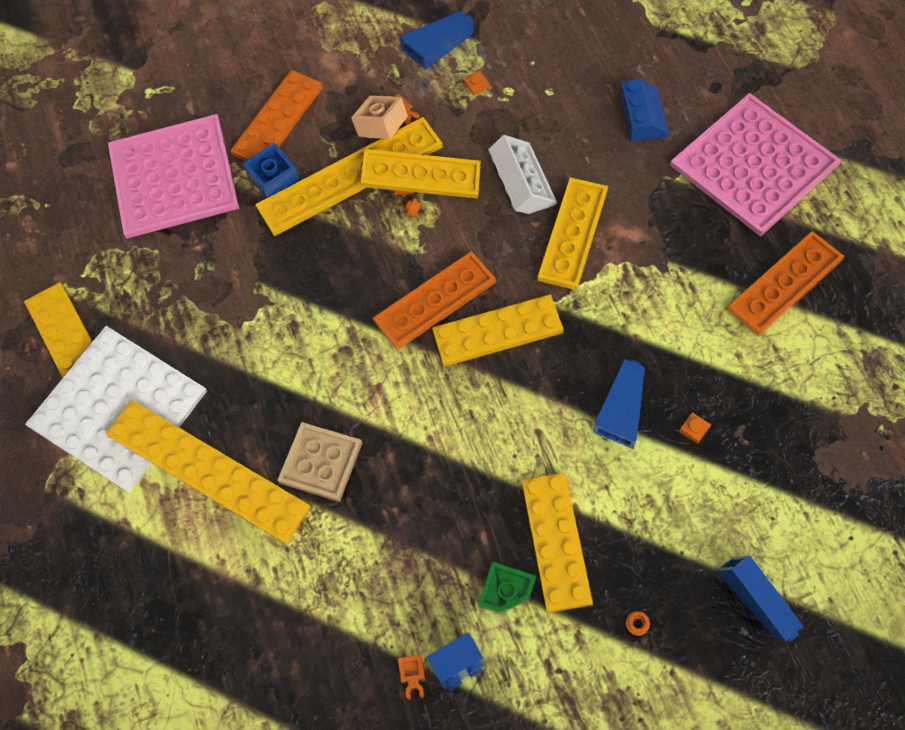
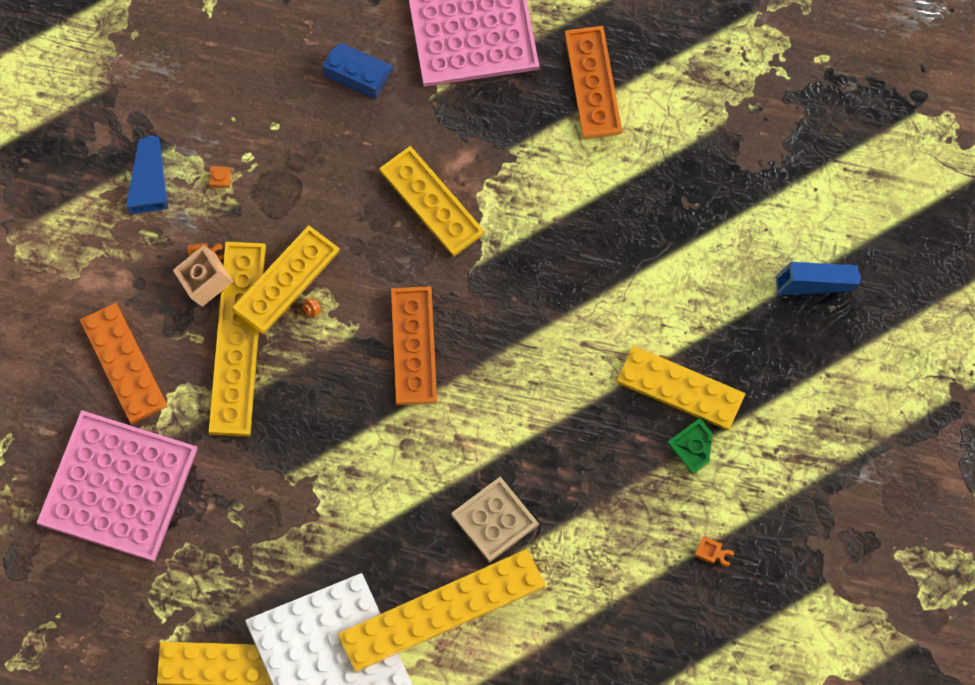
camera: 65 degrees left, 5 degrees up
blue brick [242,143,300,198] -> none
blue brick [427,632,485,690] -> none
yellow plate [432,294,564,367] -> none
white slope [488,135,557,214] -> none
blue slope [593,359,645,449] -> none
orange plate [626,611,650,636] -> none
orange plate [679,412,711,444] -> none

